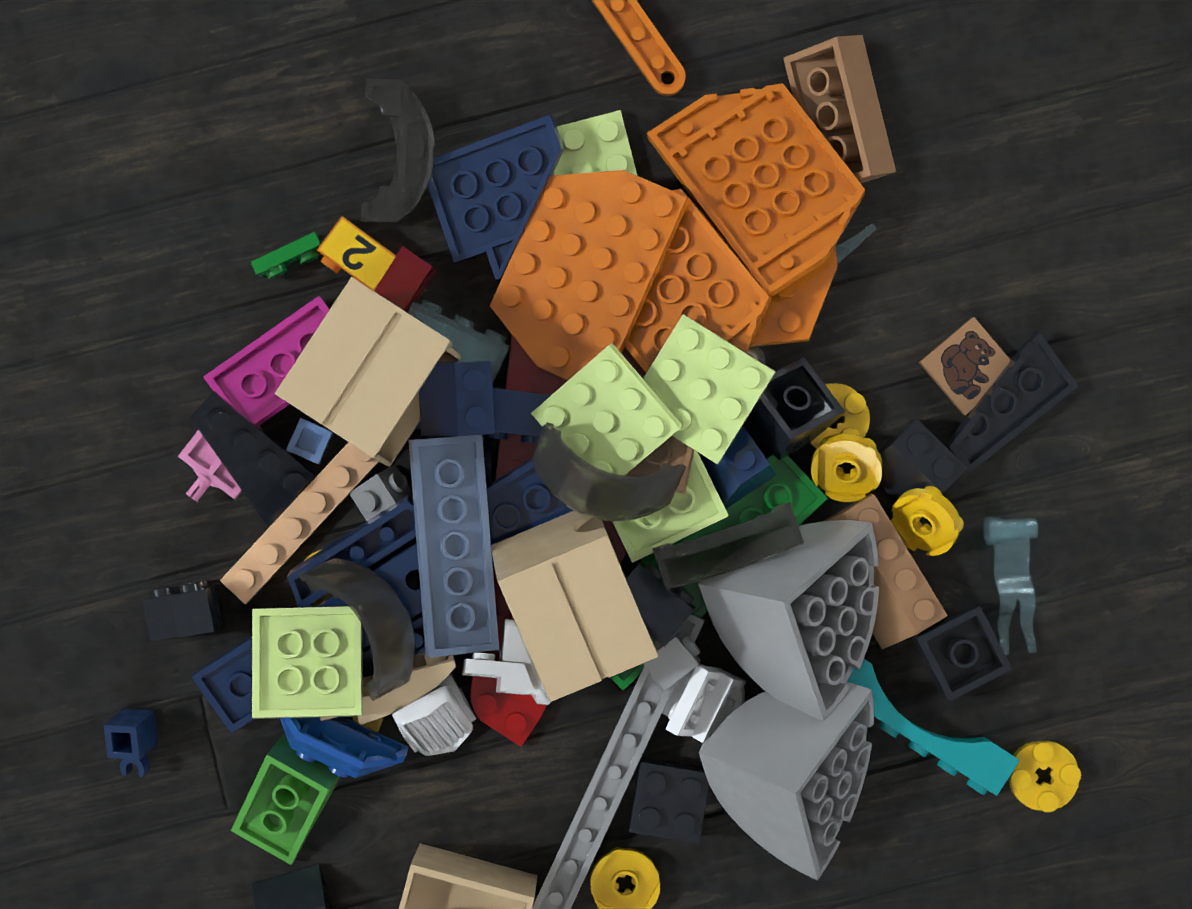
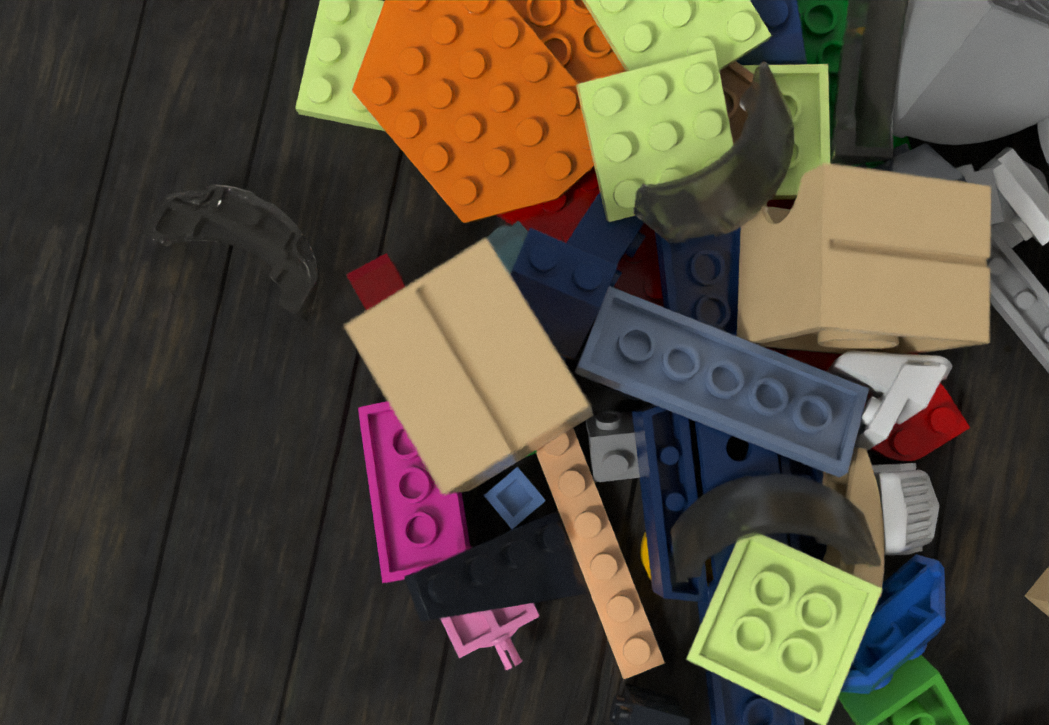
camera: 65 degrees left, 5 degrees down
green plate [251,232,322,279] -> none
yellow brick [317,216,396,291] -> none
dark blue wing [420,115,564,280] -> none

